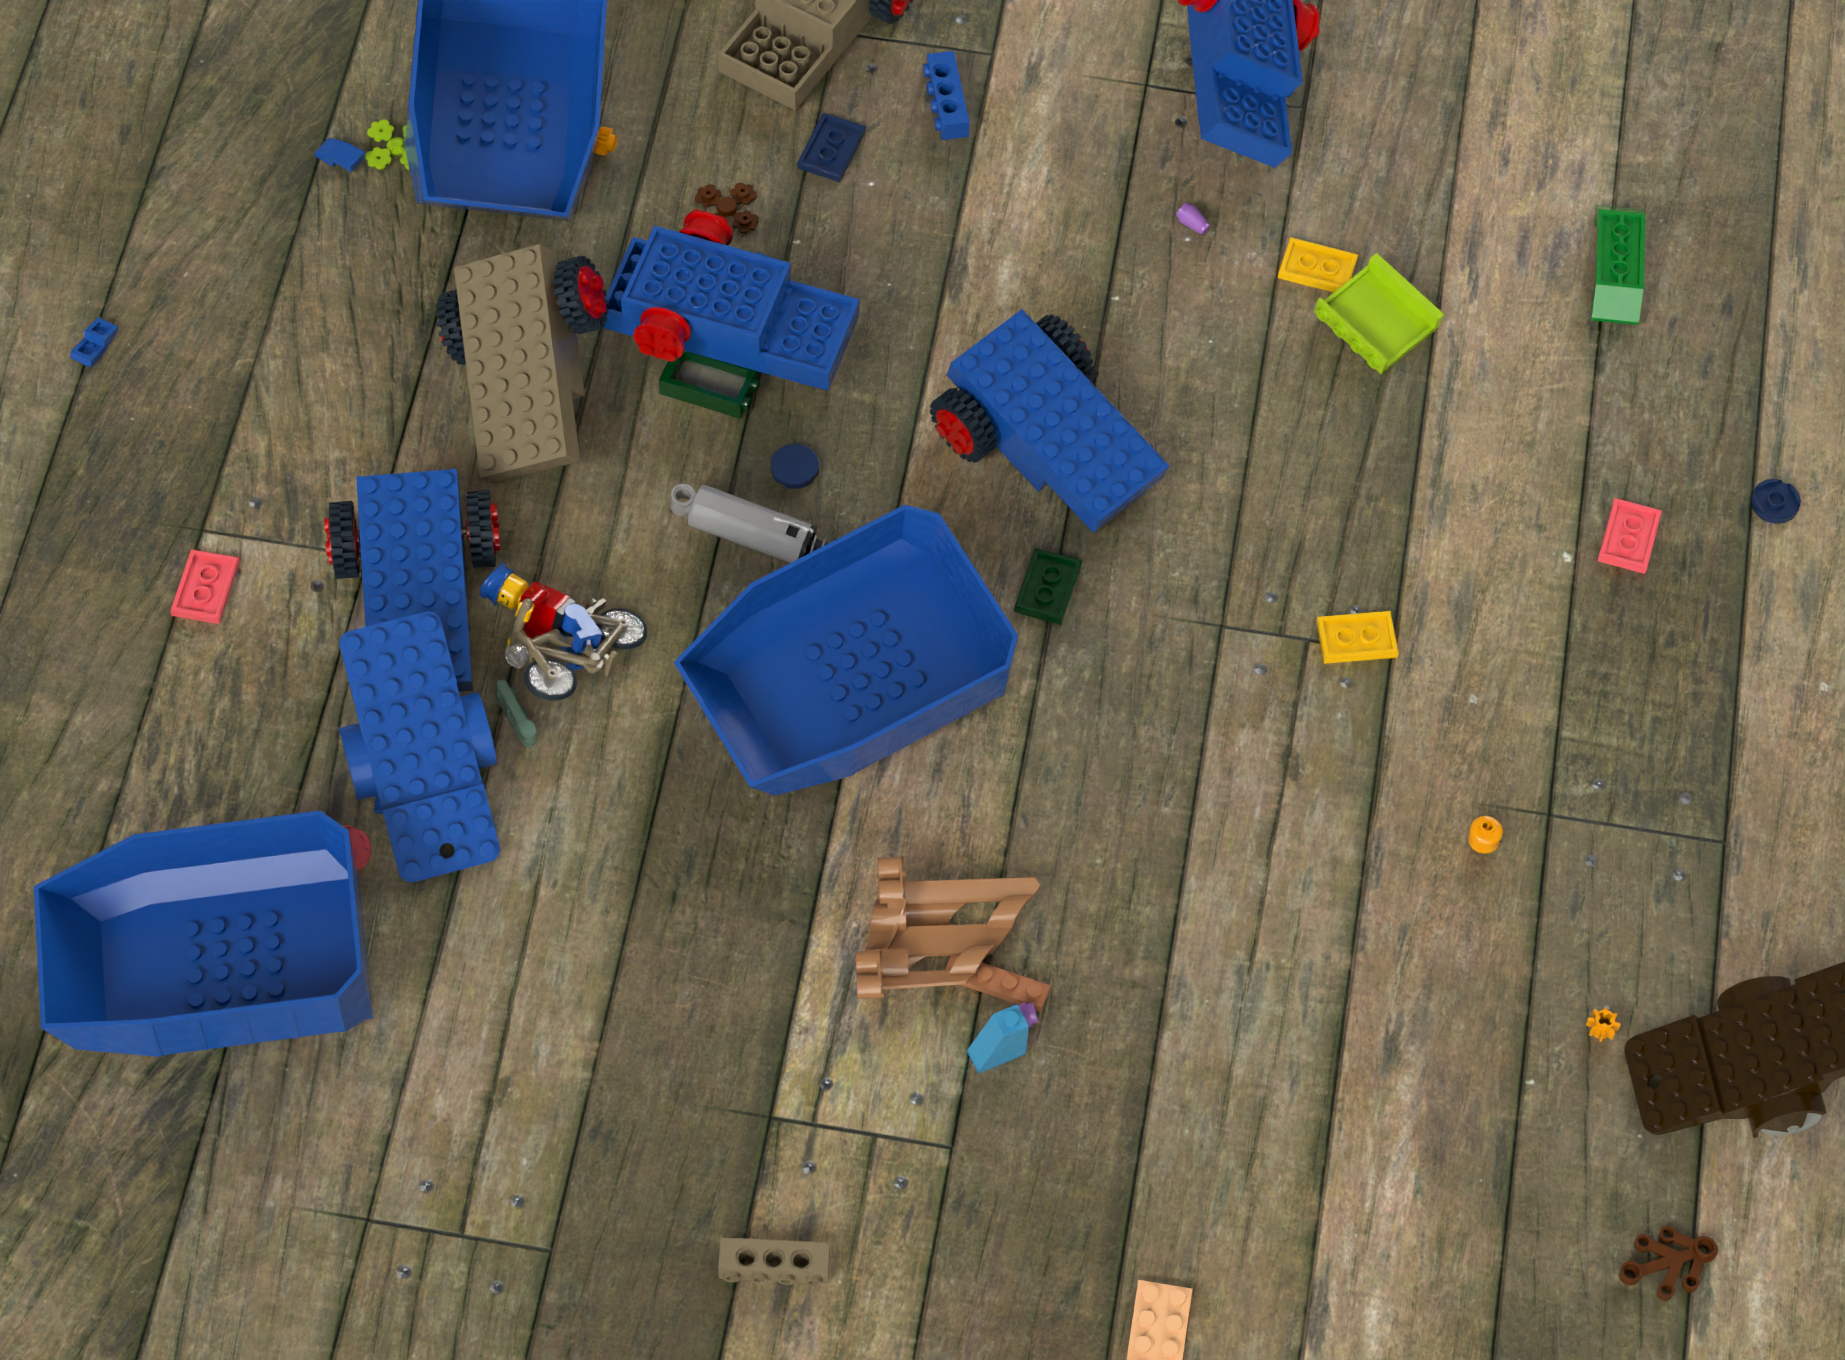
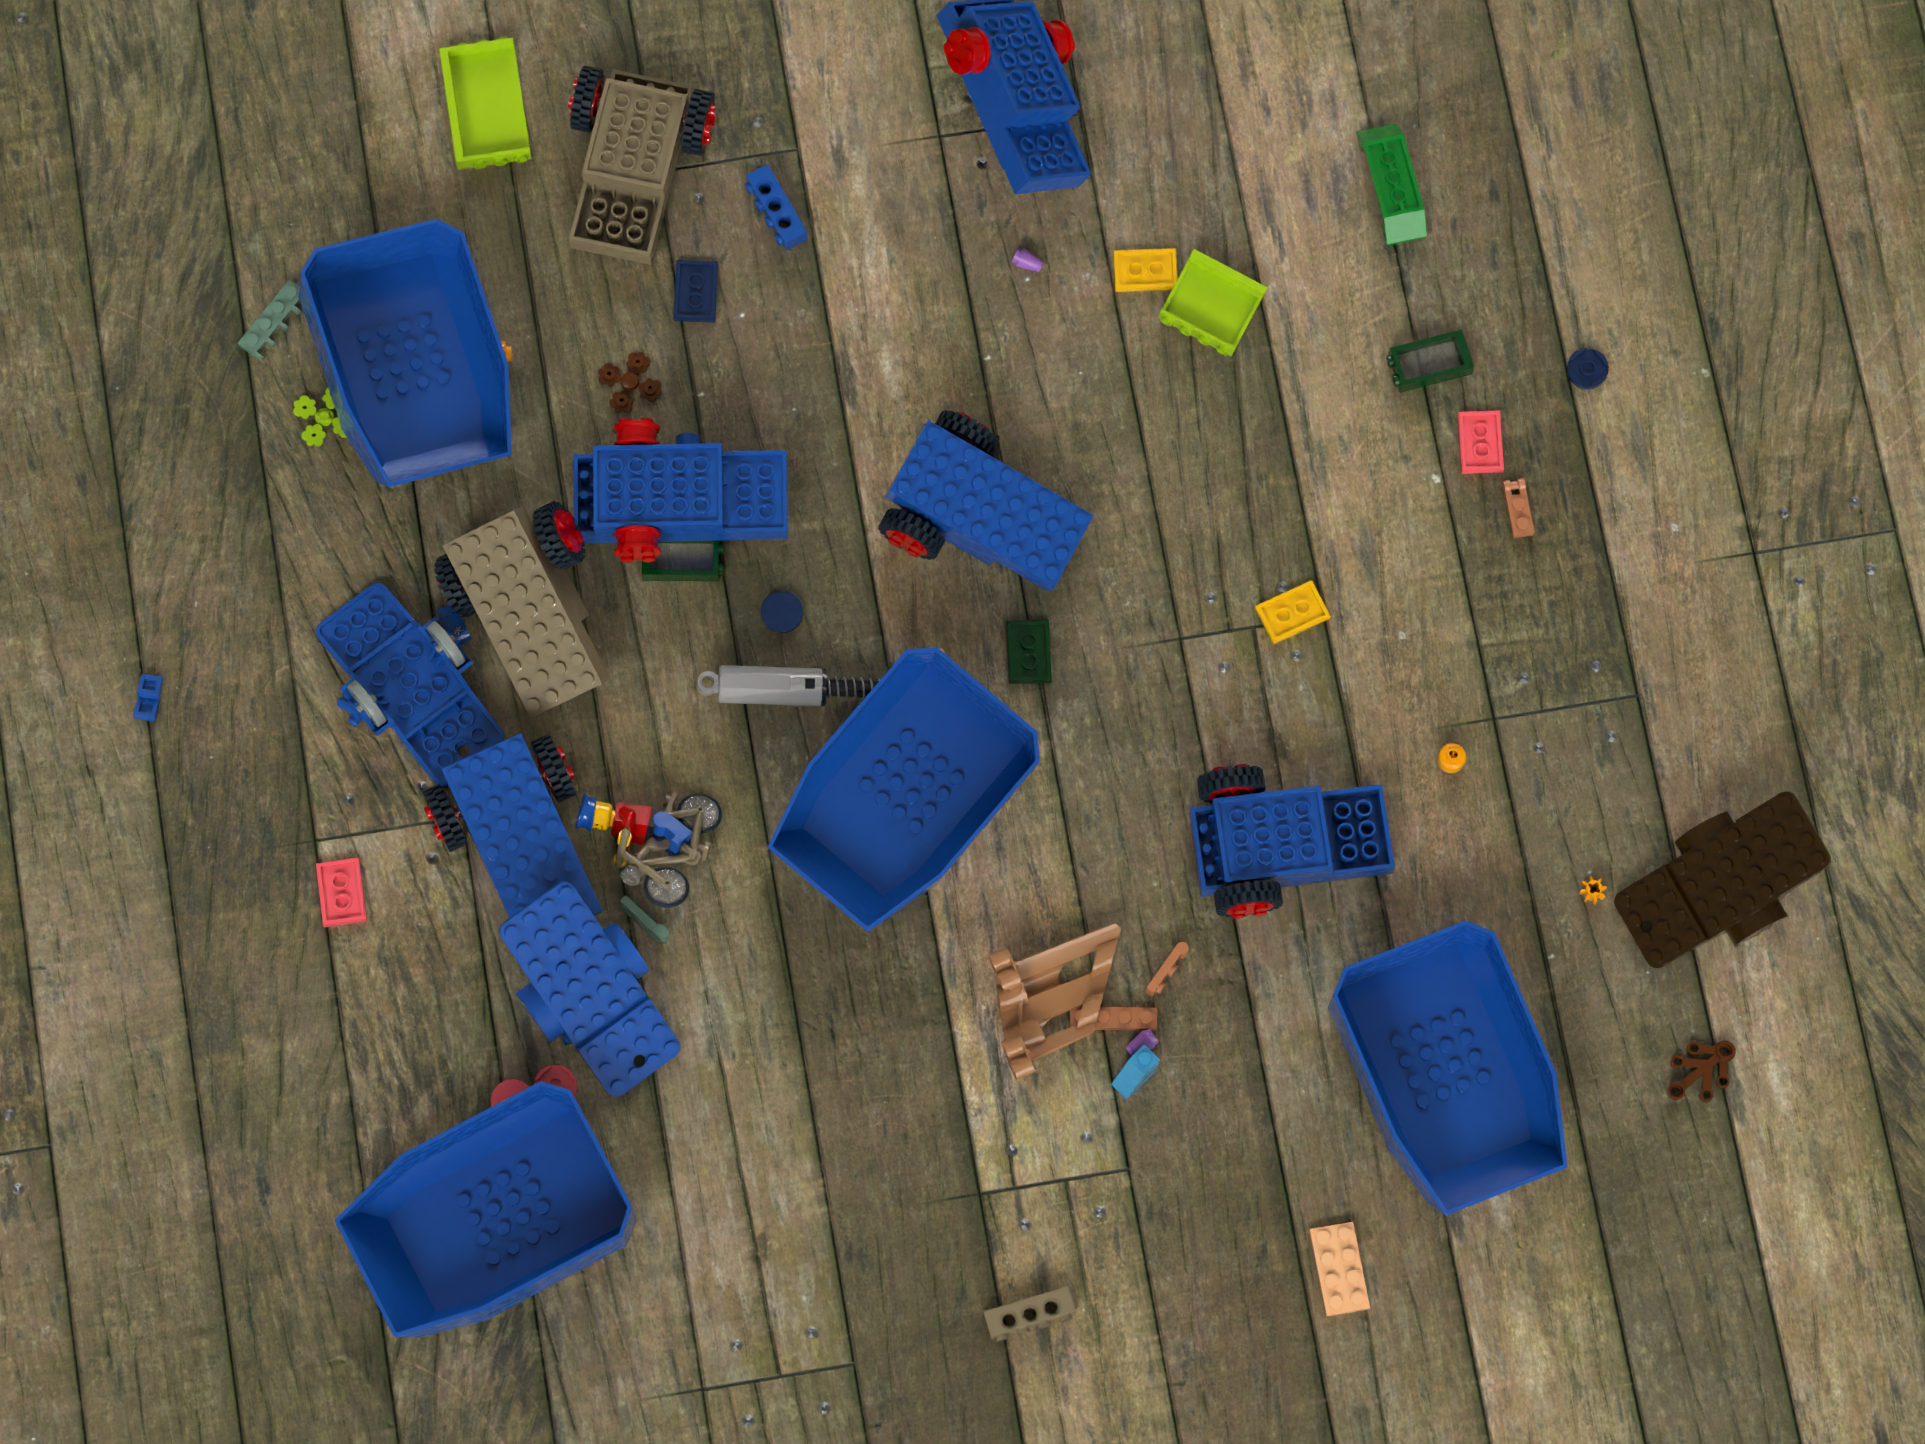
camera: 20 degrees left, 15 degrees up
blue slope [314,138,365,172] -> none
none -> sand green hinge [238,280,301,361]
none -> blue piece [316,583,505,787]
none -> blue arm [337,697,362,726]
none -> blue leg [437,605,472,645]
none -> nougat plate [1145,942,1189,997]
none -> blue piece [1189,764,1395,919]
none -> blue piece [1328,921,1568,1216]
none -> window [1386,329,1474,393]
none -> nougat plate [1502,478,1535,538]

